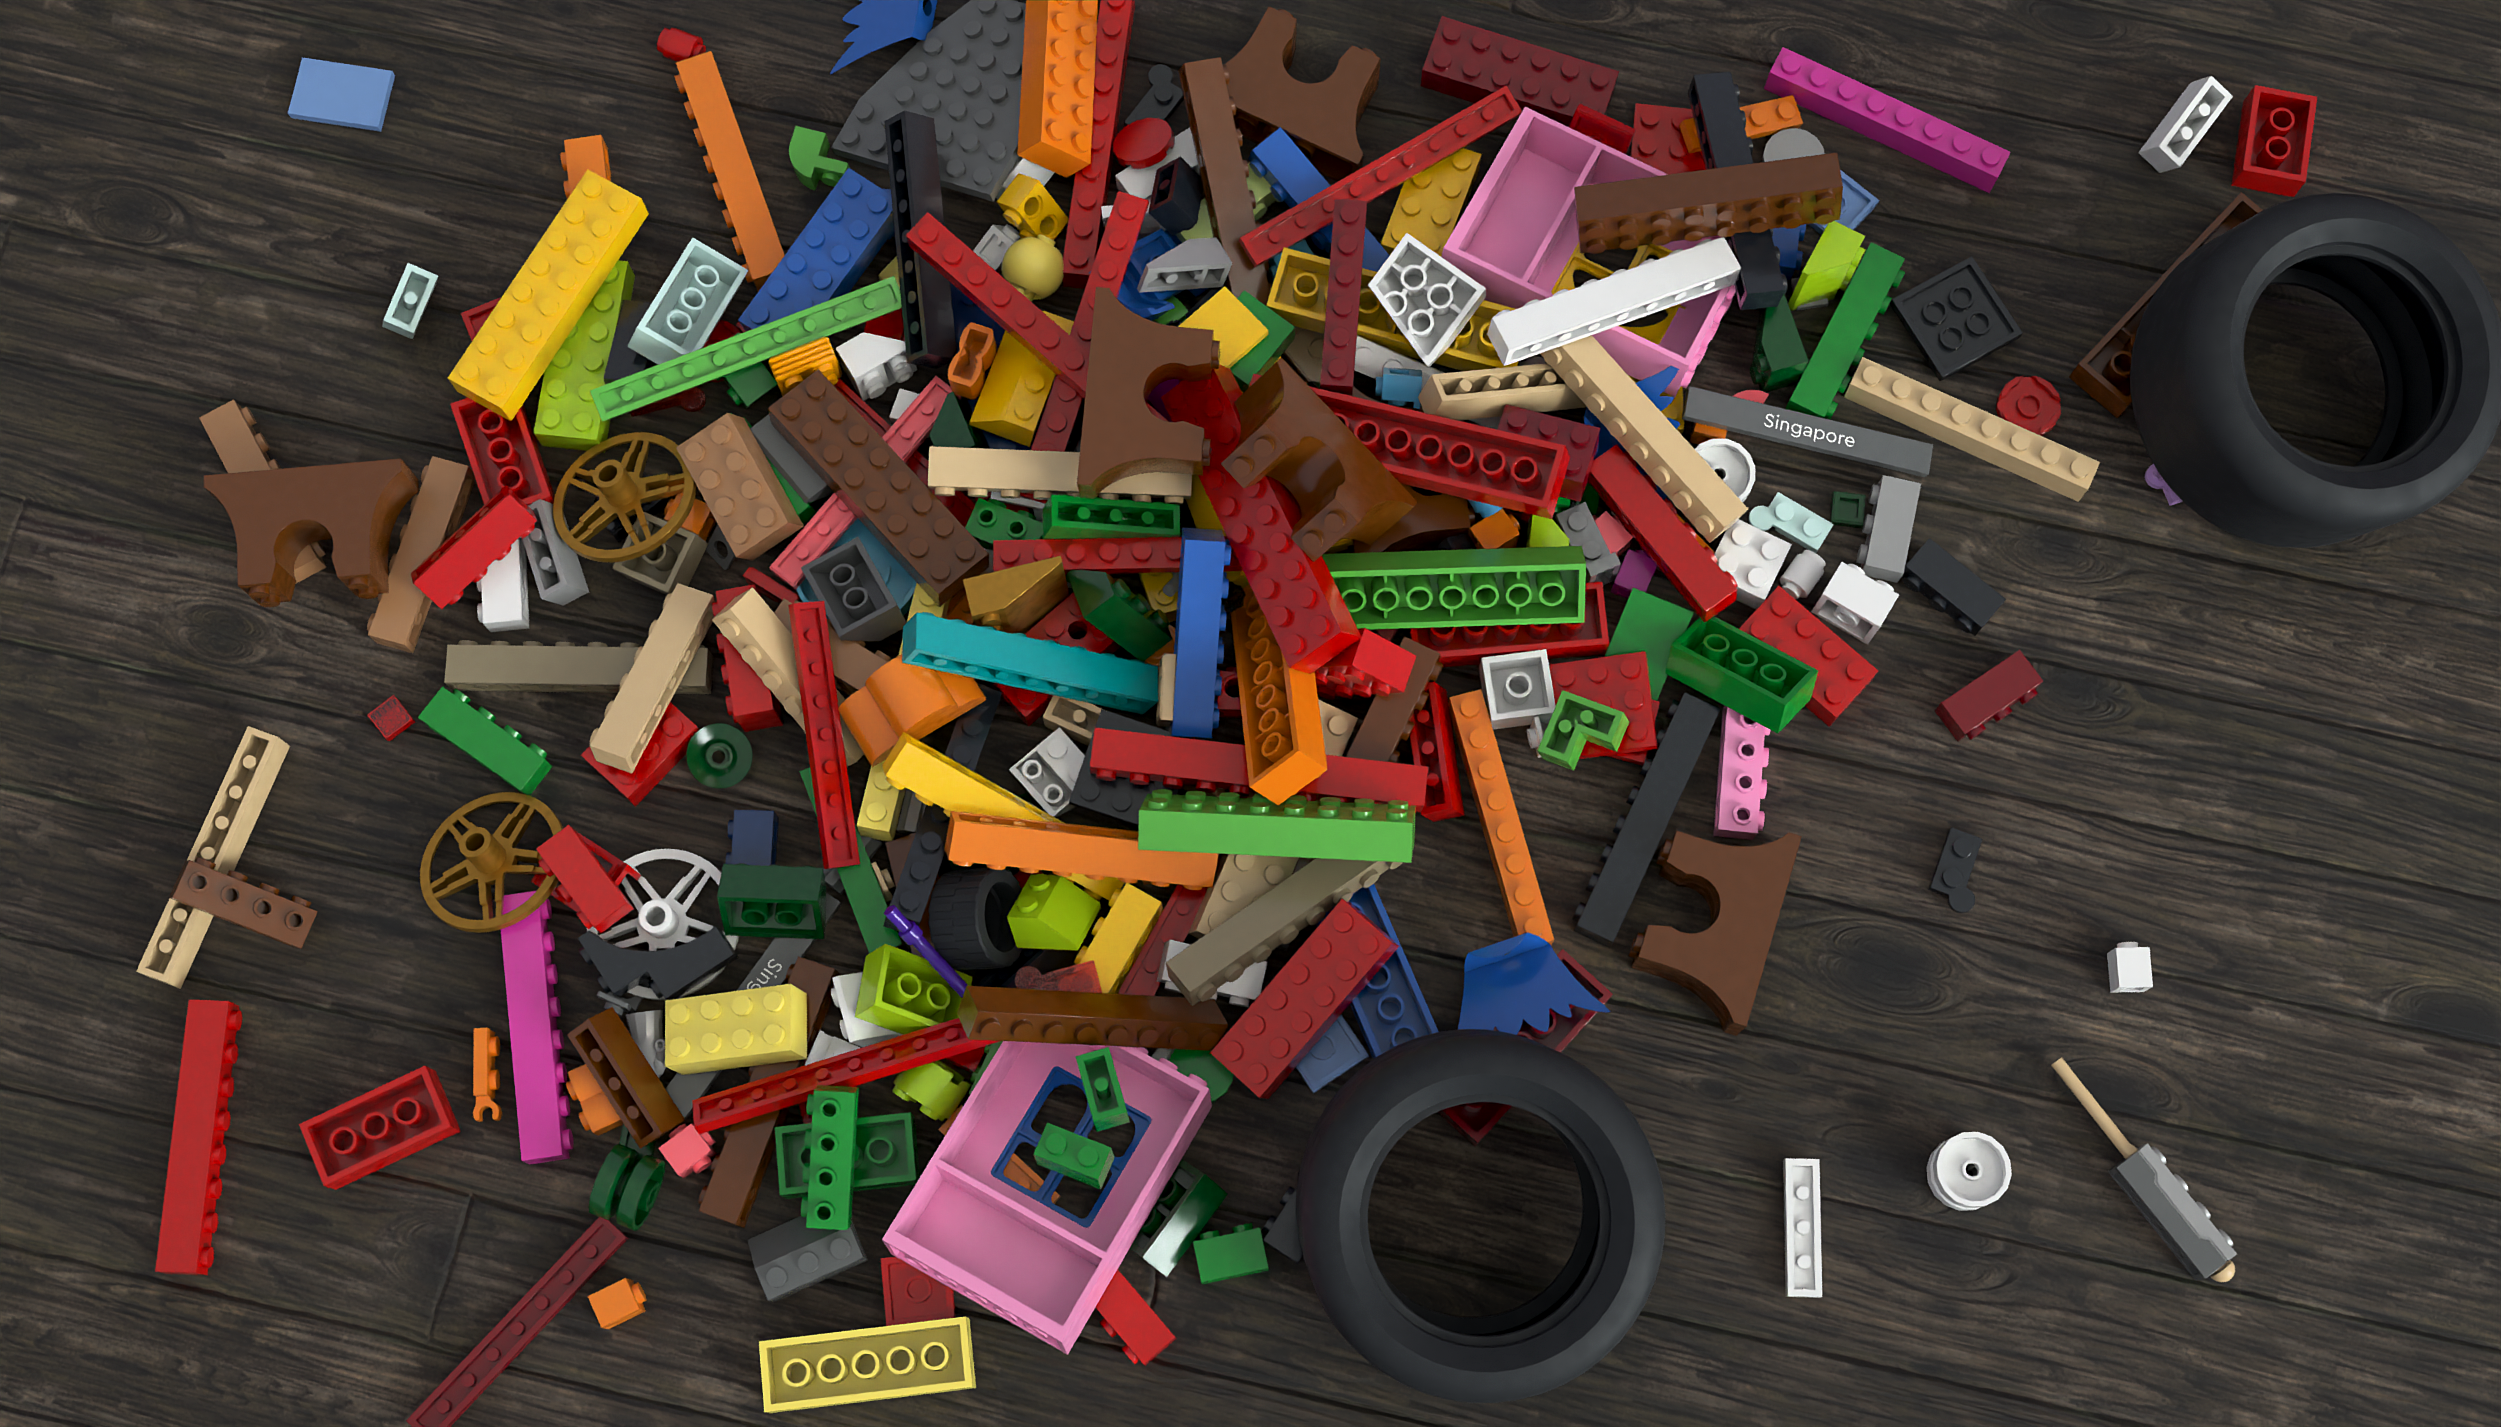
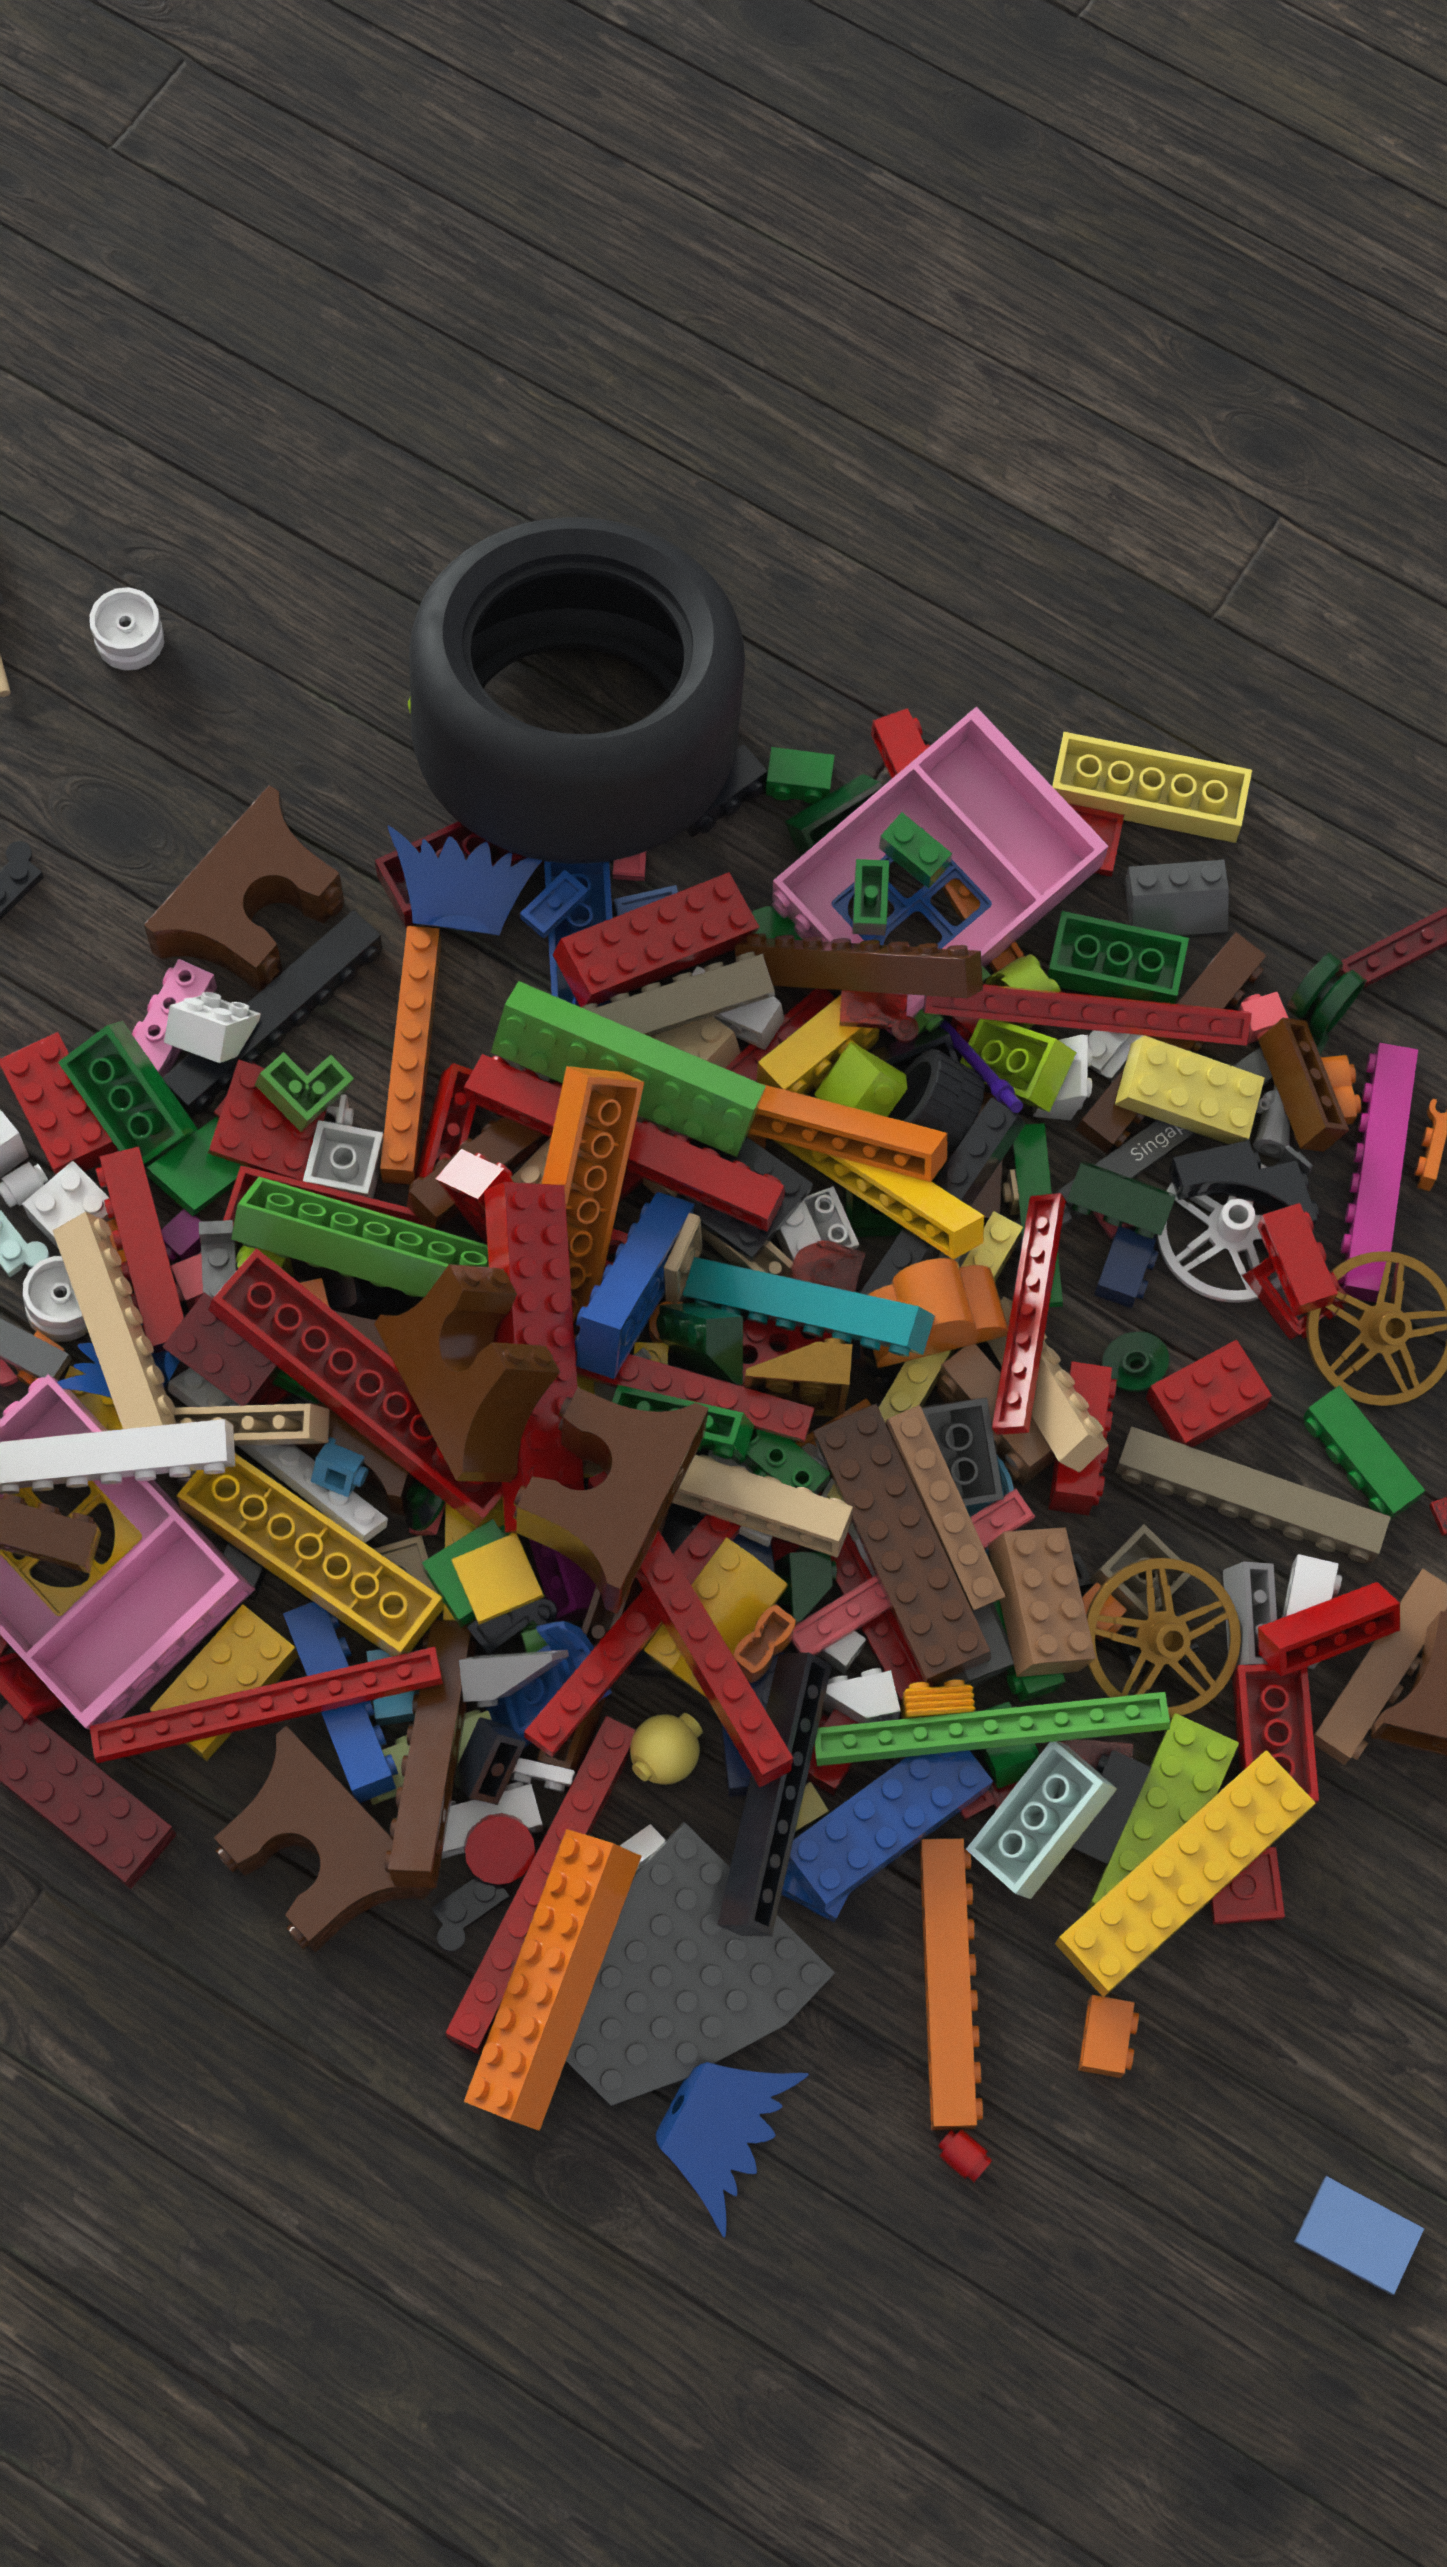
camera: 165 degrees left, 5 degrees down
light aqua brick [382,263,438,339] -> none
orange brick [588,1278,647,1329] -> none
tan brick [590,583,715,773] -> none
red tile [743,566,799,604] -> none
bright green brick [789,126,850,190] -> none
green brick [801,1085,859,1230] -> none
white bracket [973,224,1020,273] -> none
yellow brick [996,173,1069,240] -> none
dark red brick [1320,199,1367,396] -> none
white wedge [1368,233,1486,368] -> none
white plate [1783,1158,1822,1298] -> none
none -> white slope [164,992,261,1063]
none -> blue plate [520,870,589,938]
none -> clear red tile [790,1241,866,1292]
none -> medium nougat brick [886,1405,1005,1612]

